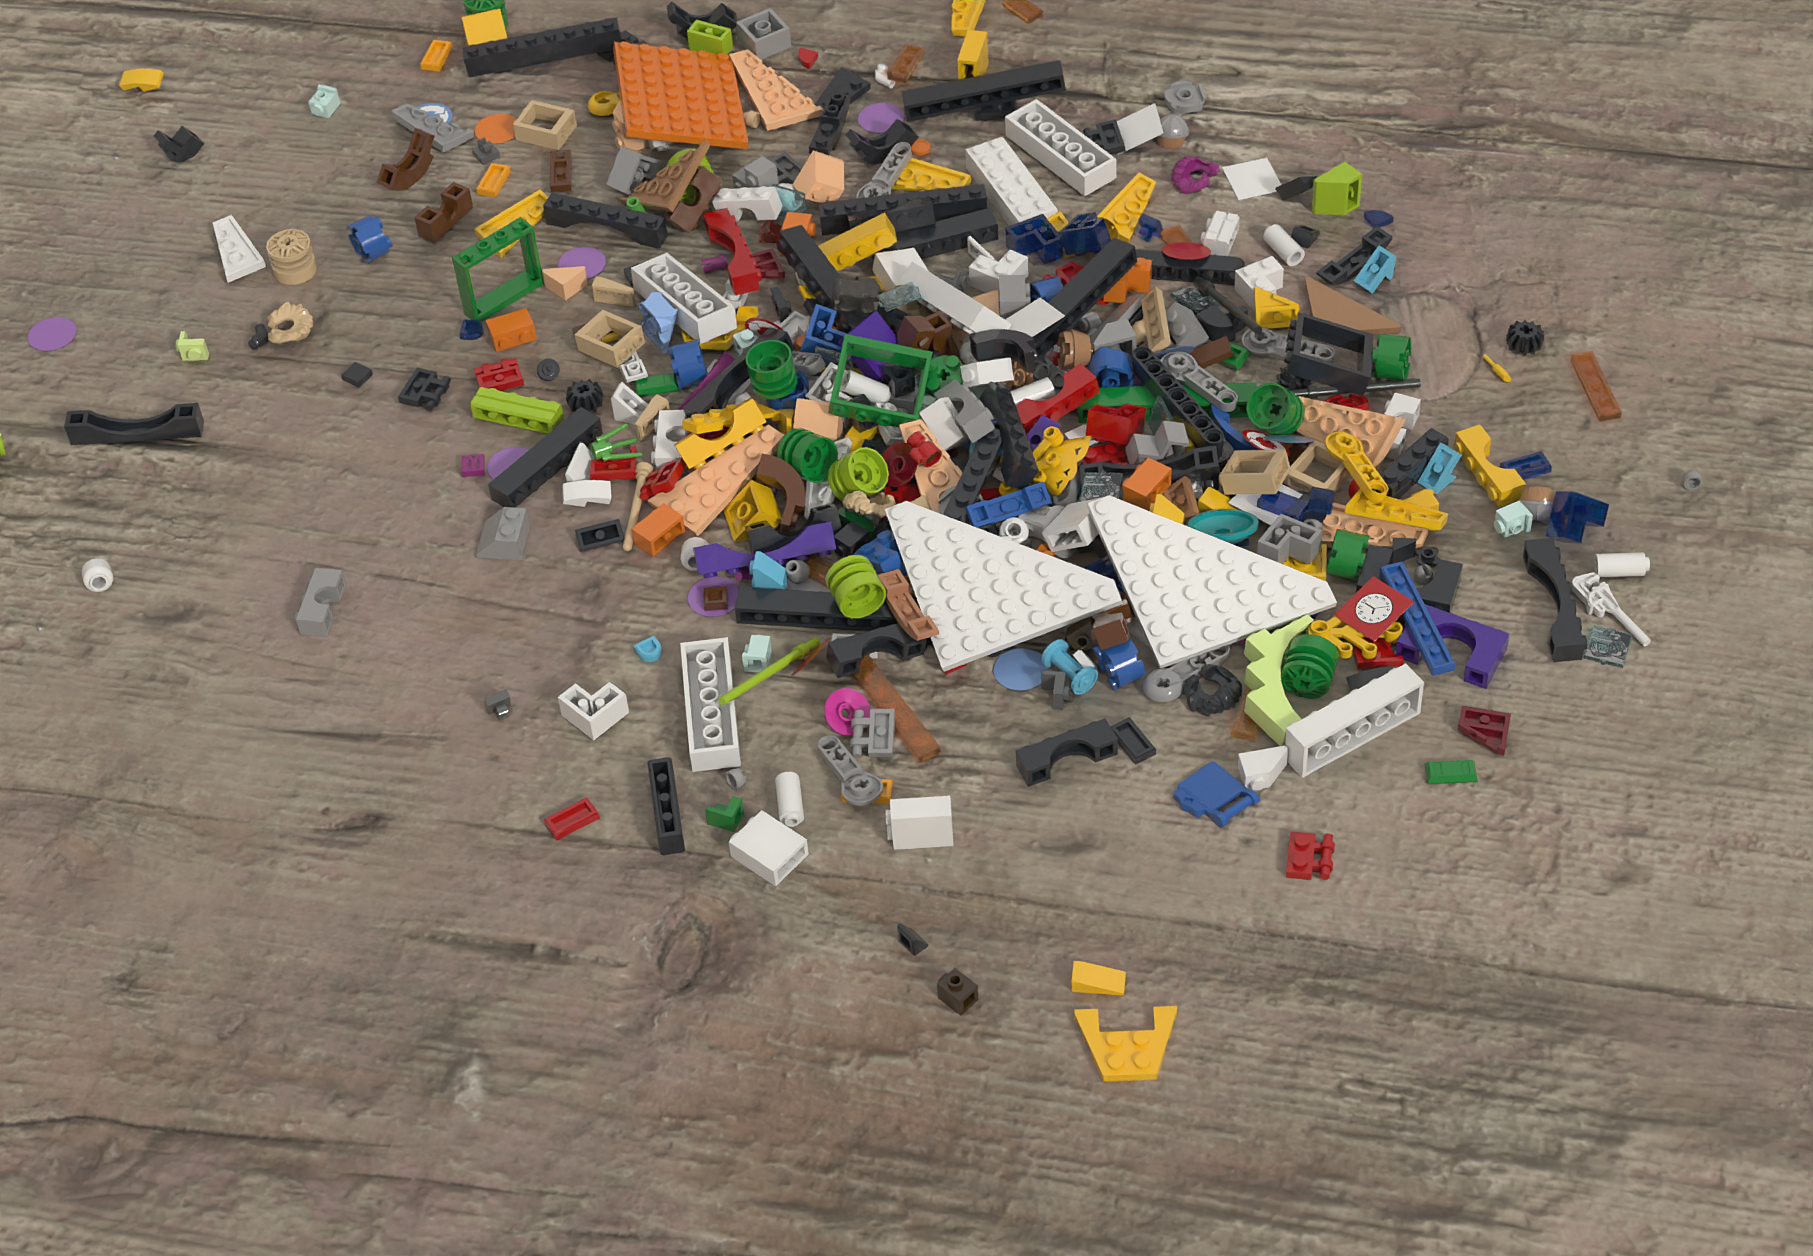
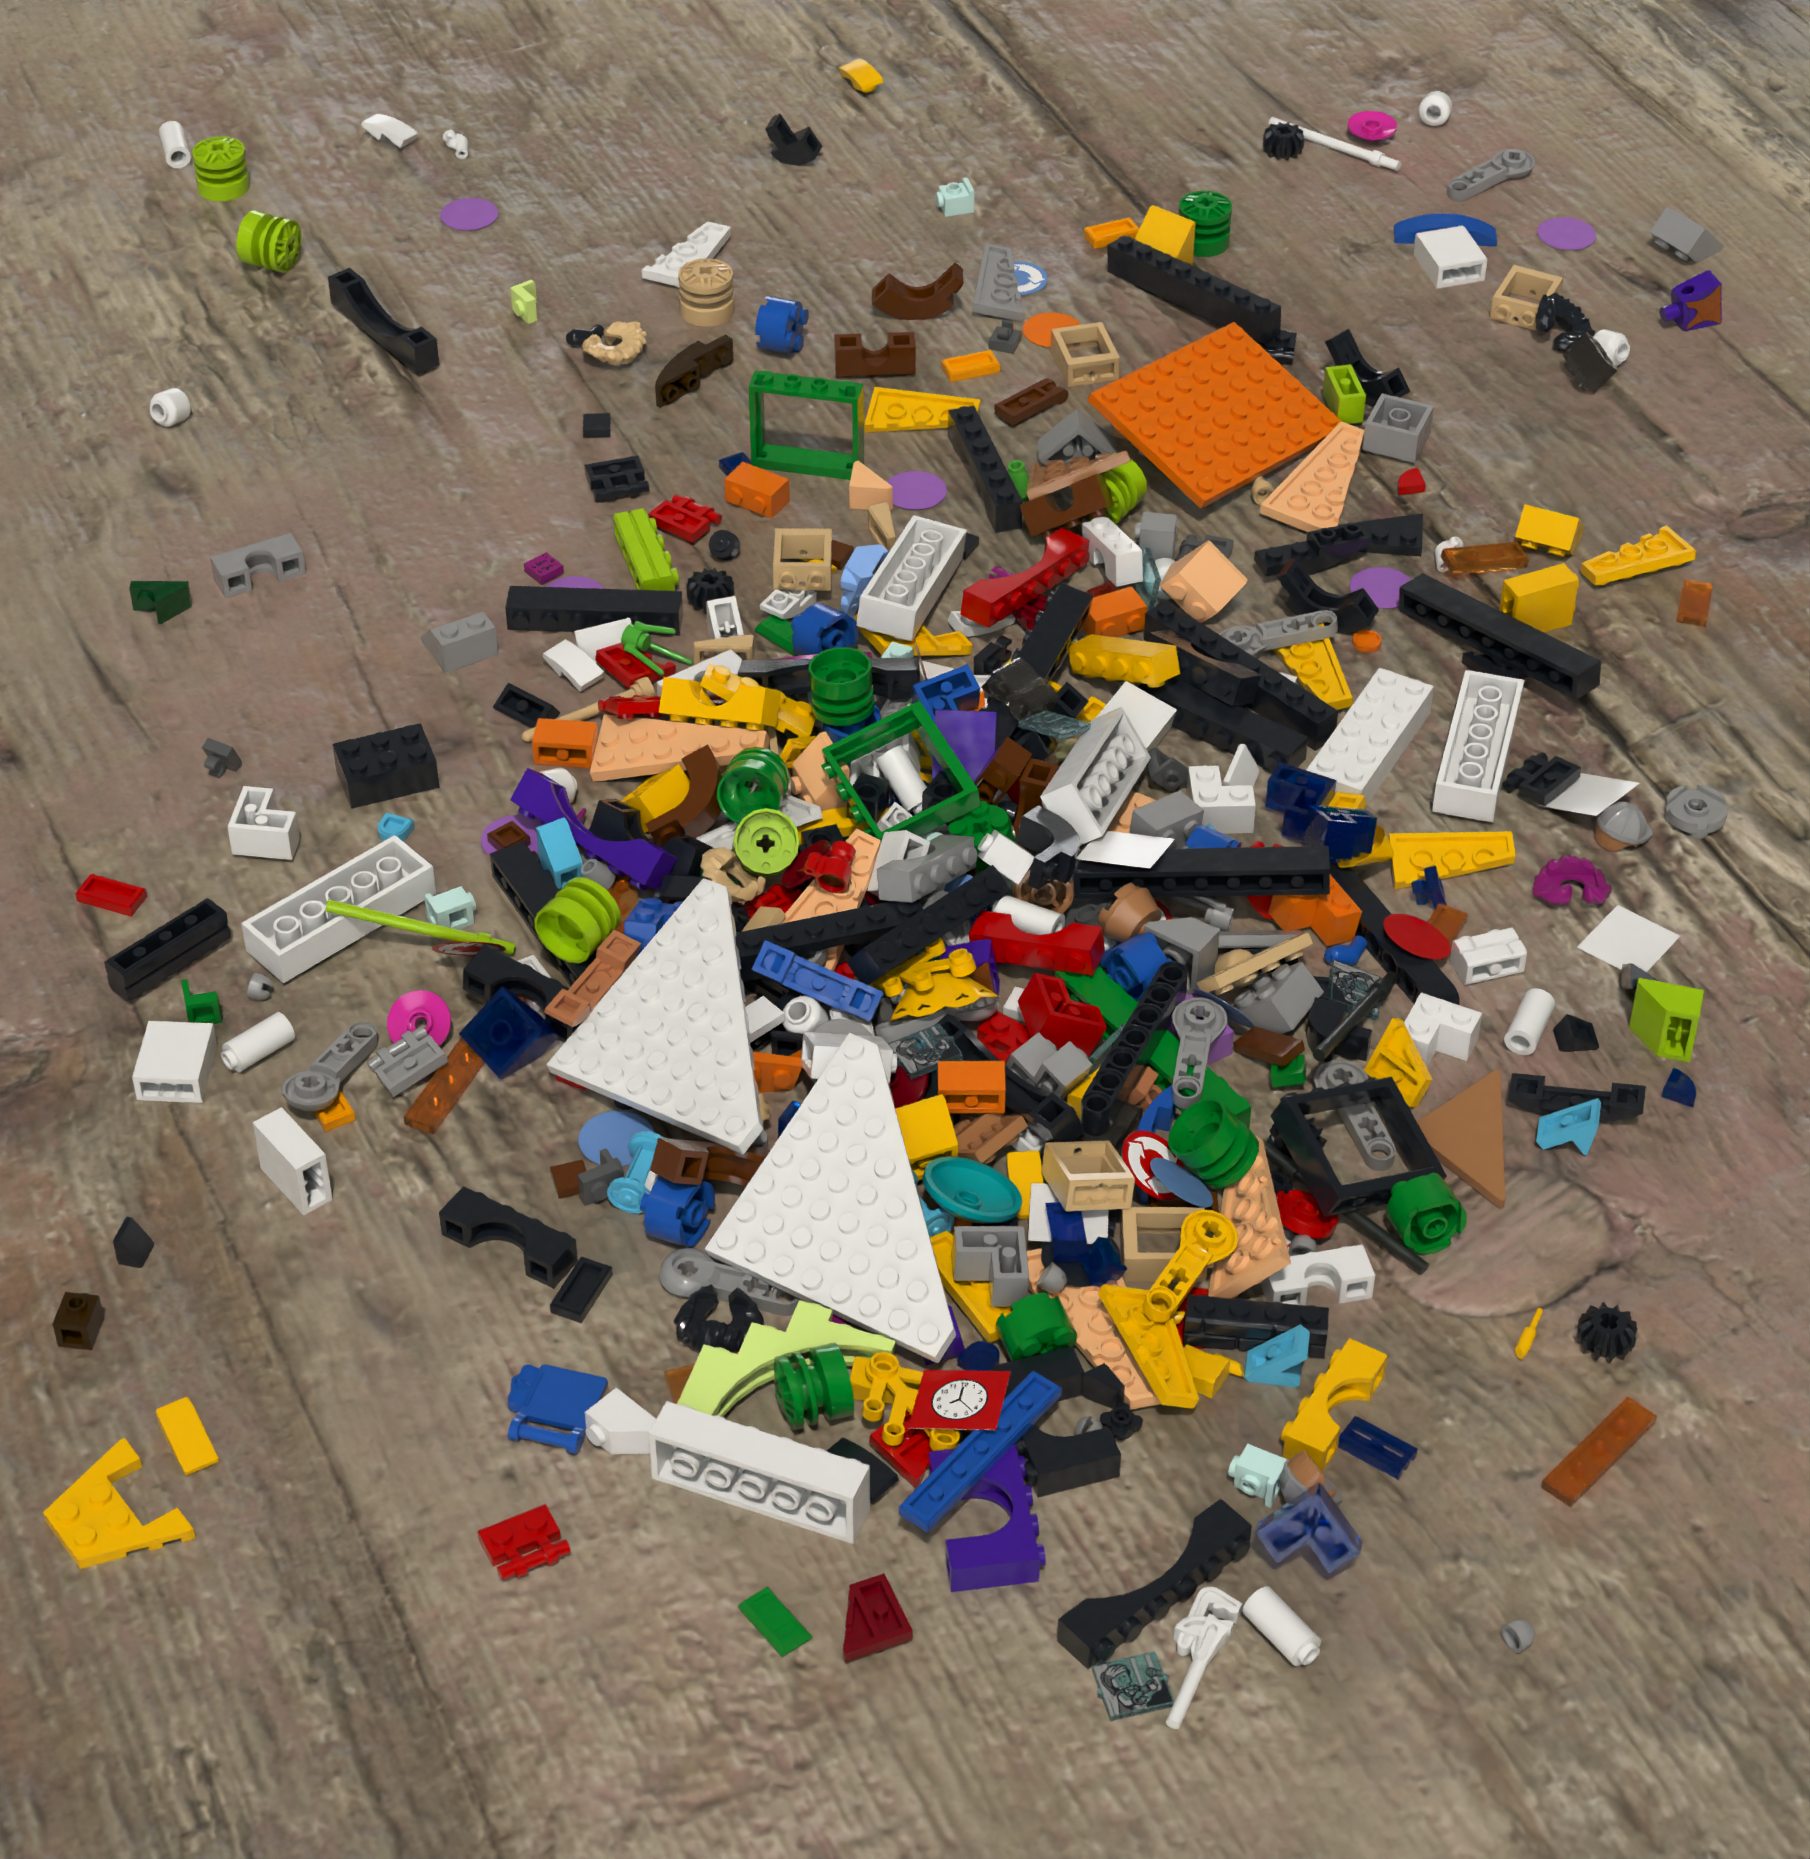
camera: 50 degrees right, 5 degrees down
none -> dark green slope [129,581,192,624]
none -> black brick [333,723,440,809]
none -> clear blue slope [459,986,559,1079]
none -> reddish brown tile [550,1159,587,1199]
none -> dark brown slope [655,334,733,408]
none -> clear blue tile [957,1341,1000,1371]
none -> blue arm [1324,936,1368,966]
none -> yellow slope [1515,504,1585,557]

